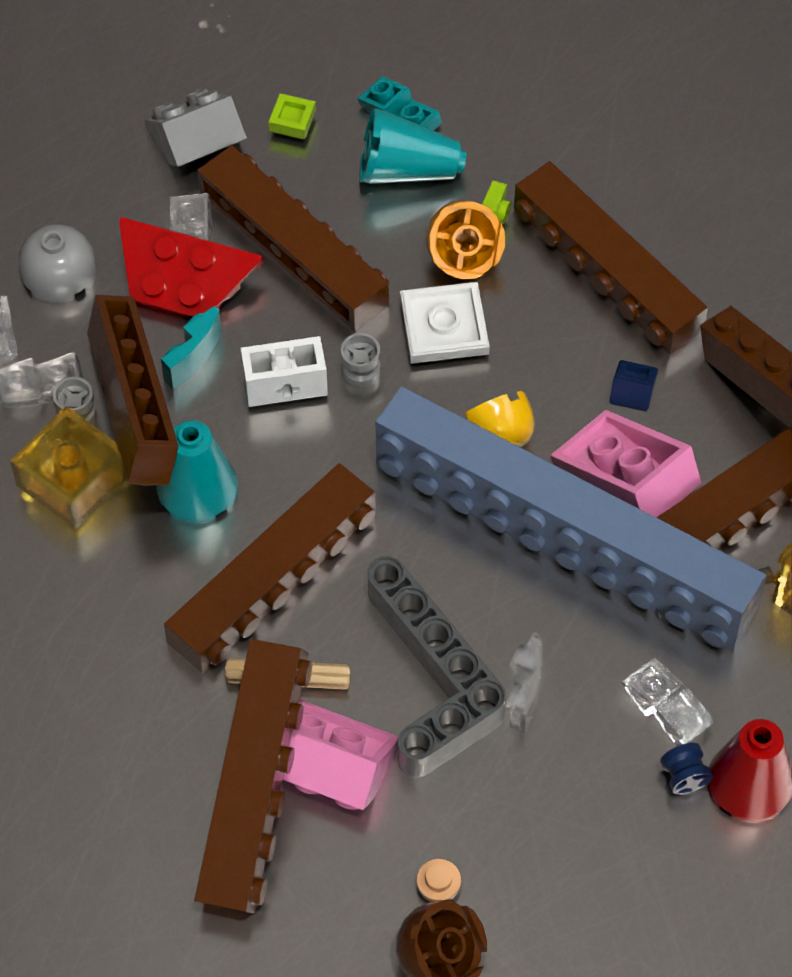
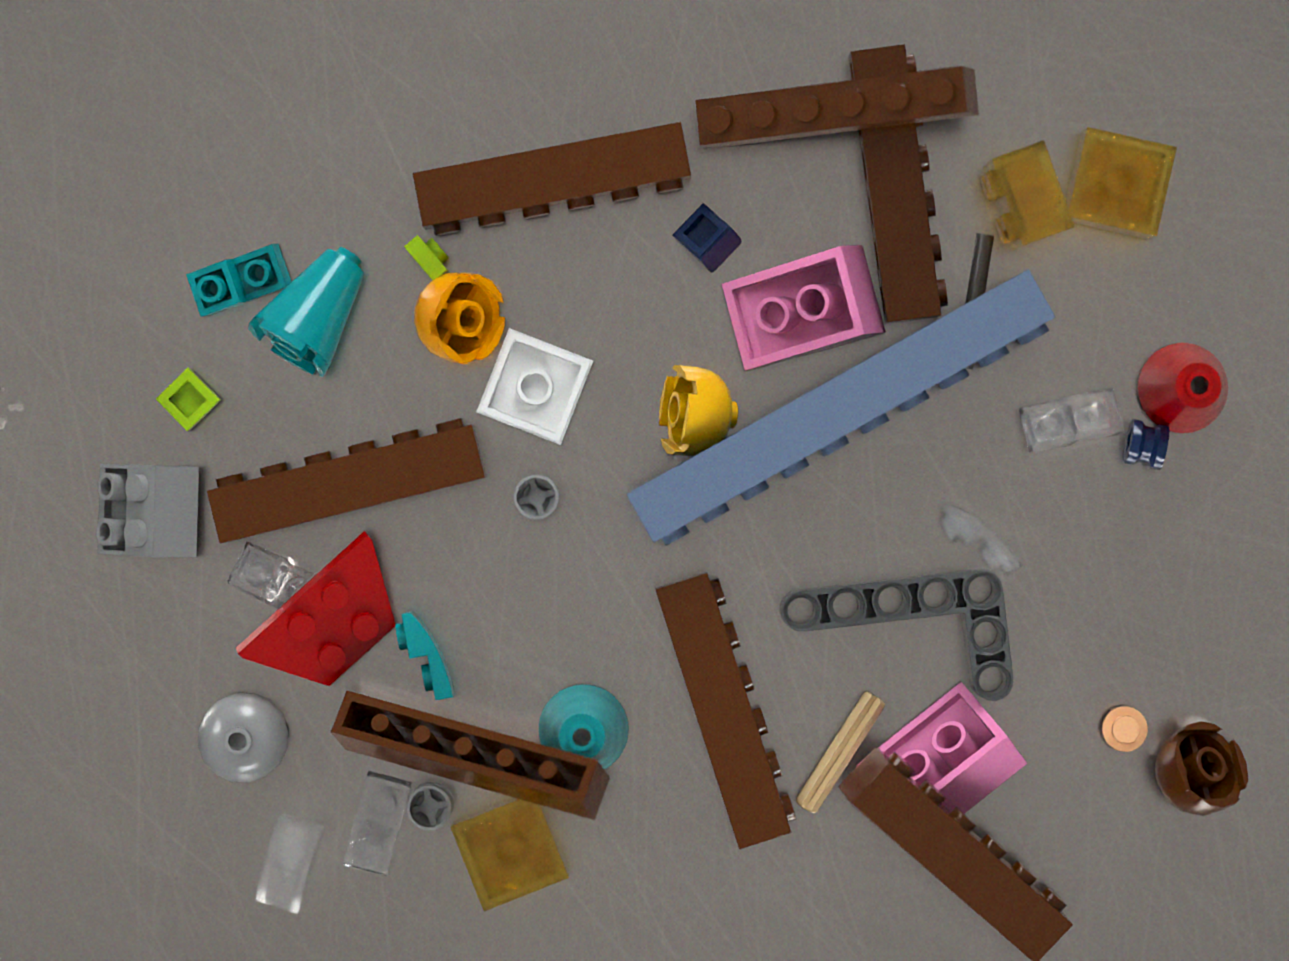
camera: 65 degrees left, 30 degrees up
white brick [240,336,328,407] -> none

